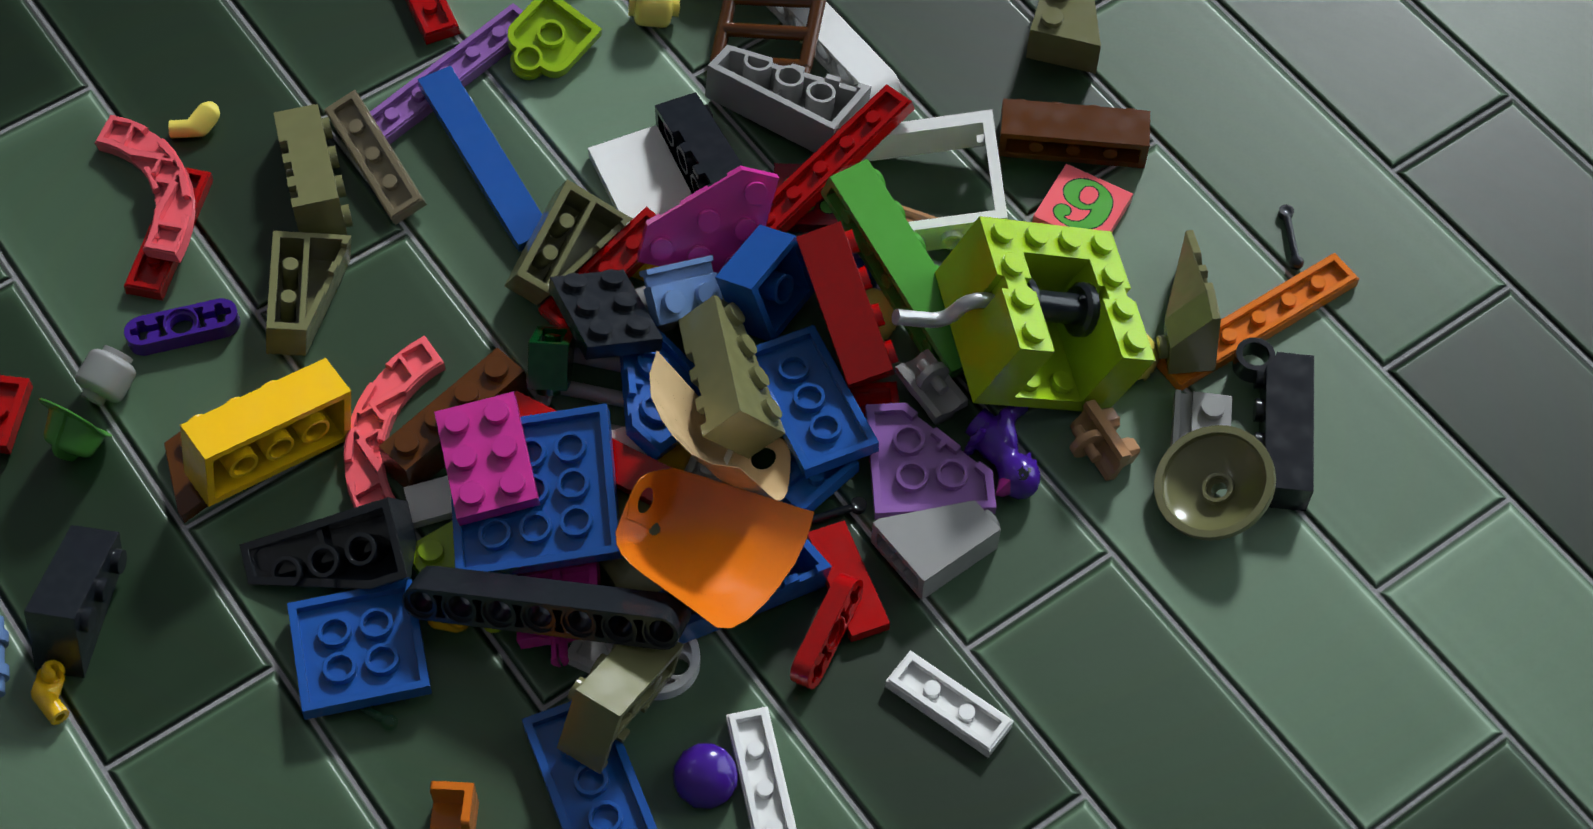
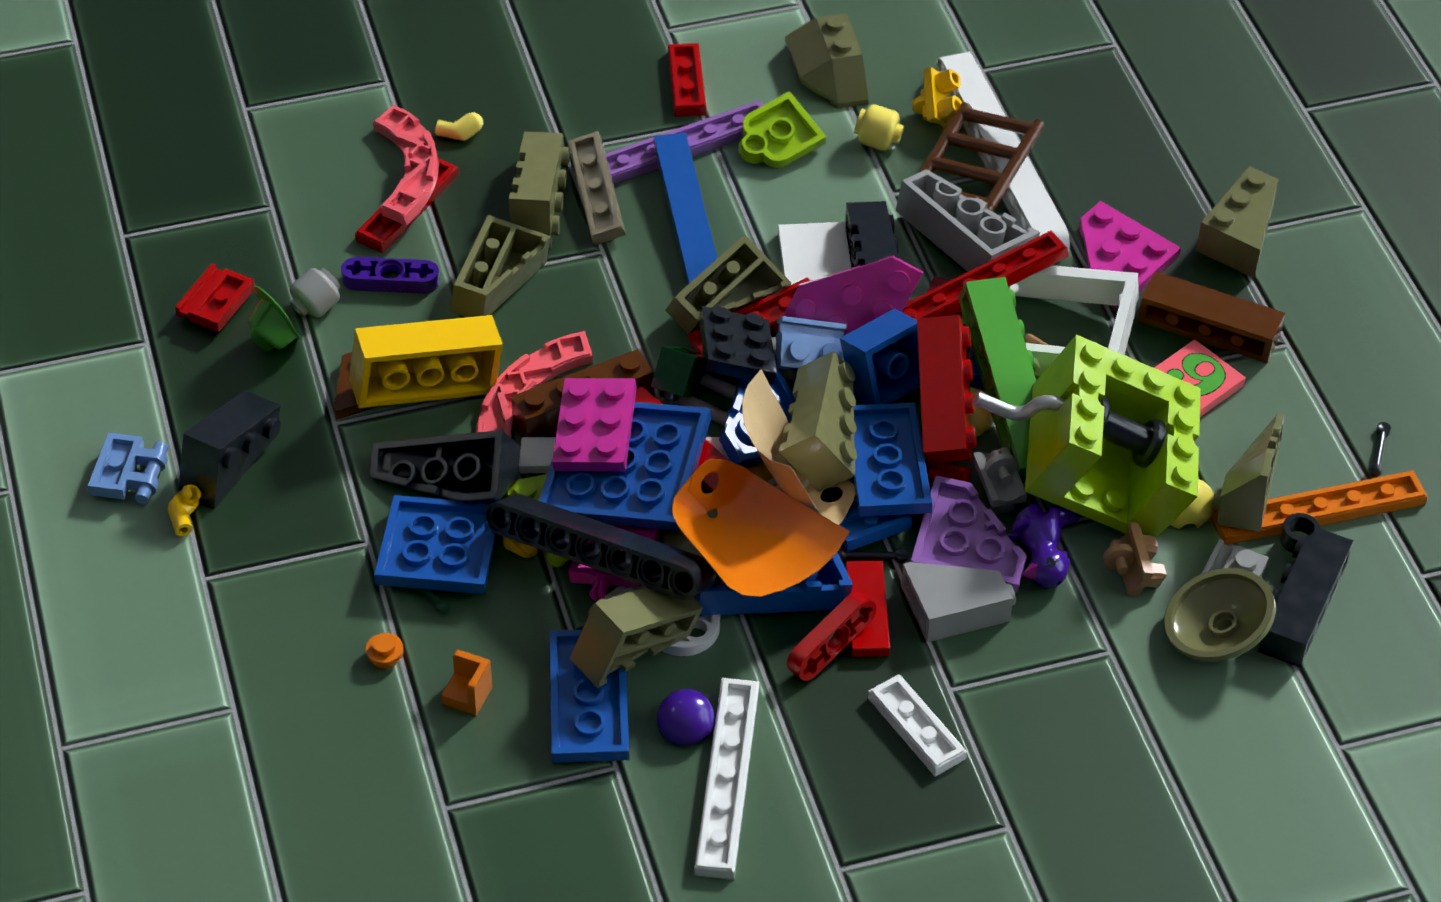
camera: 20 degrees right, 10 degrees down
none -> orange plate [365,633,404,669]
none -> dark pink plate [1079,201,1181,309]

